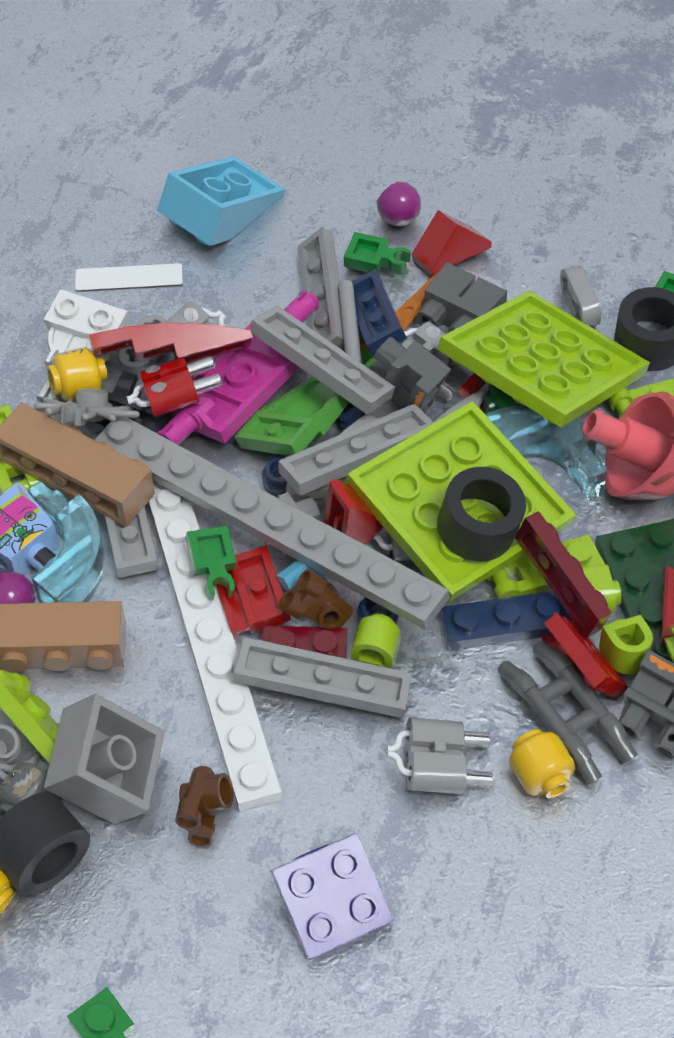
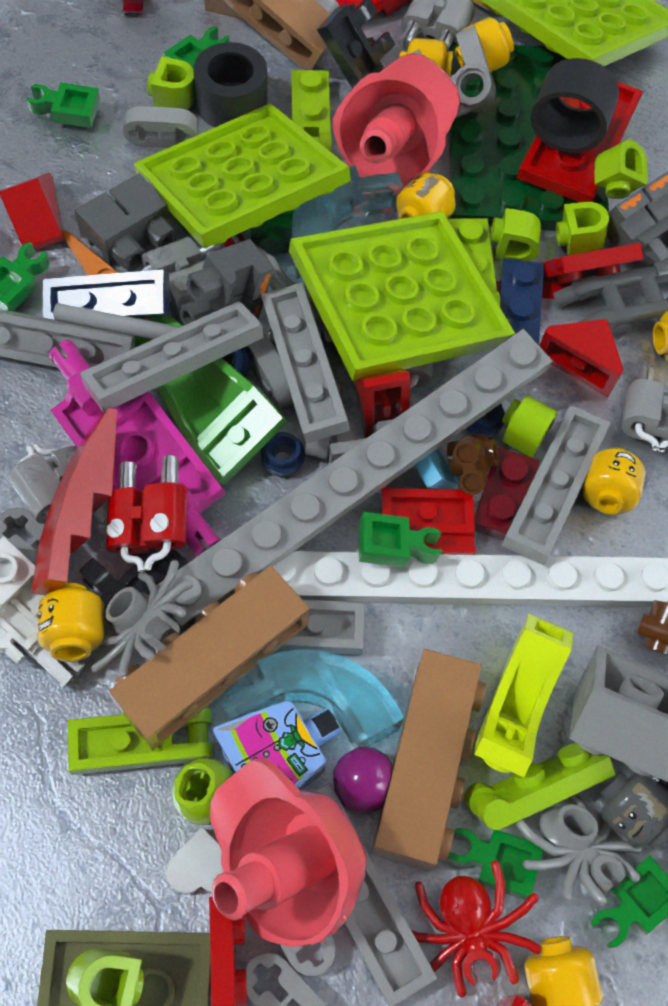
camera: 80 degrees left, 10 degrees up
black piece [437,467,526,562] -> none
dark red plate [515,511,612,639] -> none
none -> green plate [26,82,101,128]
none -> lime plate [147,56,196,110]
none -> yellow head [396,172,456,219]
none -> neon yellow arch [473,613,574,778]
none -> red slope [539,319,624,398]
none -> yellow head [582,448,646,514]

